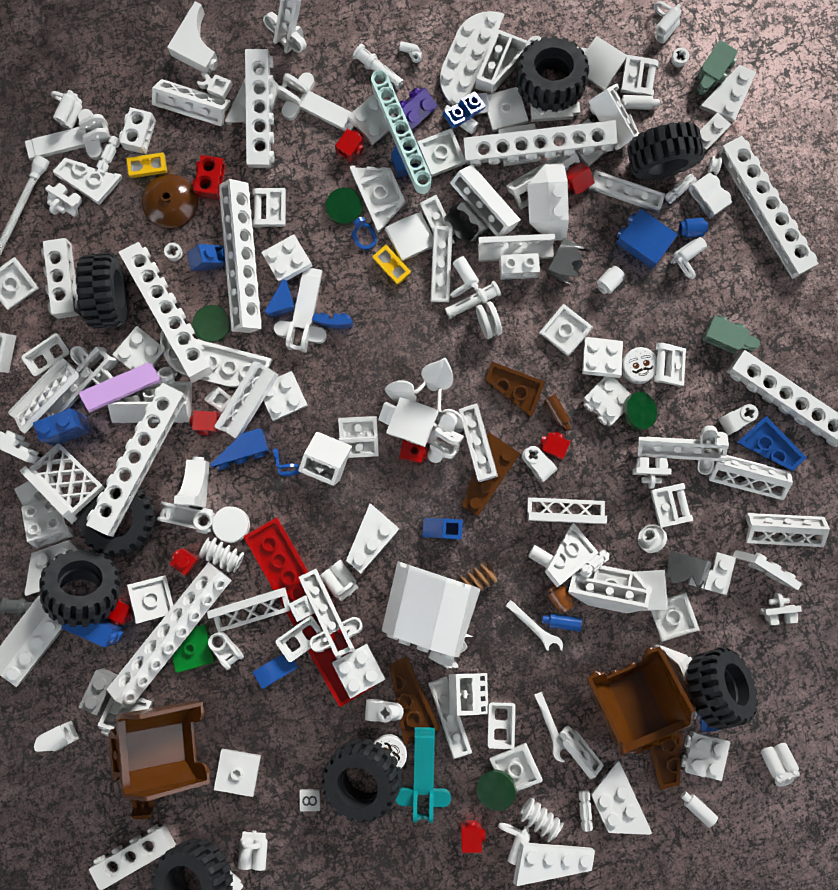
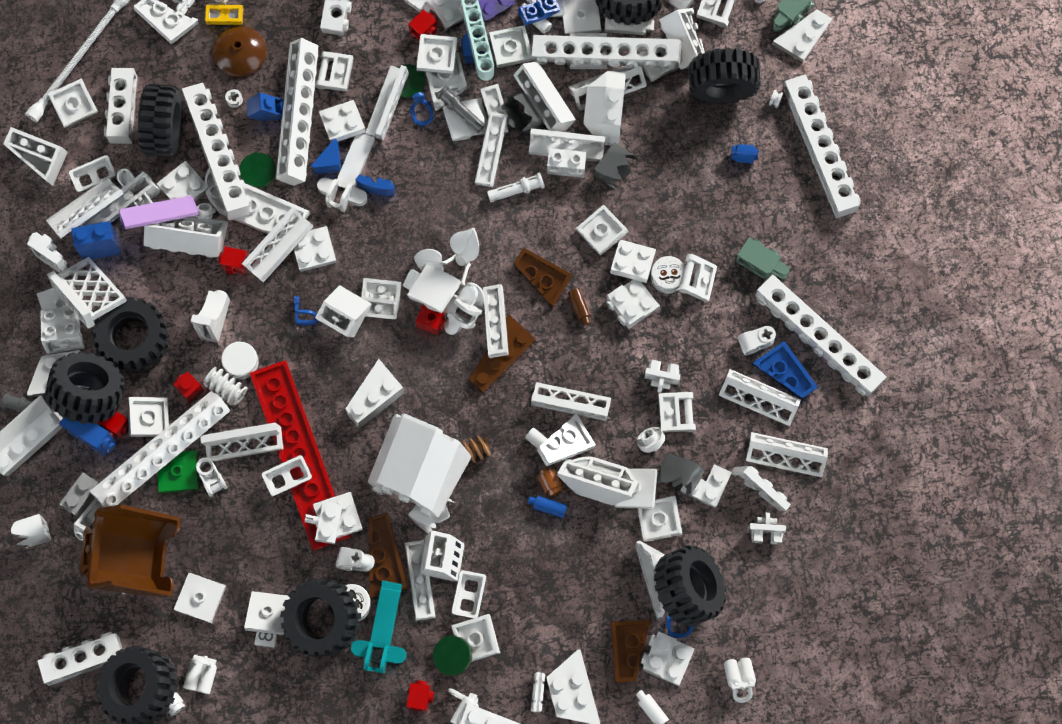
camera: 10 degrees right, 10 degrees down
white hips [45,183,82,217] -> none
white brick [86,383,187,537] -> none
reddish brown bracket [131,799,155,820] -> none
white piece [157,501,215,534] -> none
red brick [192,155,226,200] -> none
white slope [204,385,232,413] -> none
blue slope [210,428,269,470] -> none
blue slope [252,654,298,690] -> none
white plate [289,595,315,622] -> none
white piece [299,569,363,659] -> none
white piece [320,560,359,601] -> none
yellow piece [372,245,411,286] -> none
blue slope [422,518,463,540] -> none
white piece [450,256,479,298] -> none
white head [476,301,502,339] -> none
white piece [506,600,563,651] -> none
white piece [519,797,564,843] -> none
white piece [522,446,557,482] -> none
white piece [535,692,566,762] -> none
red brick [539,431,571,461] -> none
white hinge [560,726,604,779] -> none
red brick [565,162,595,195] -> none
white axle [580,550,609,578] -> none
reddish brown windscreen [587,646,695,756] -> none
white tile [589,170,665,213] -> none
white brick [597,266,625,294] -> none
blue brick [616,209,678,269] -> none
white cylinder [622,95,660,110] -> none
dark green tile [623,392,657,430] -> none
white piece [638,426,729,475] -> none
white axle [664,174,697,204] -> none
white piece [670,237,707,279] -> none
white brick [689,173,732,219] -> none
white plate [700,112,731,153] -> none
none -> white plate [244,591,290,635]
none -> white plate [305,501,343,544]
none -> white fence [366,65,409,141]
none -> white plate [416,34,457,74]
none -> dark grey pin [436,85,486,133]

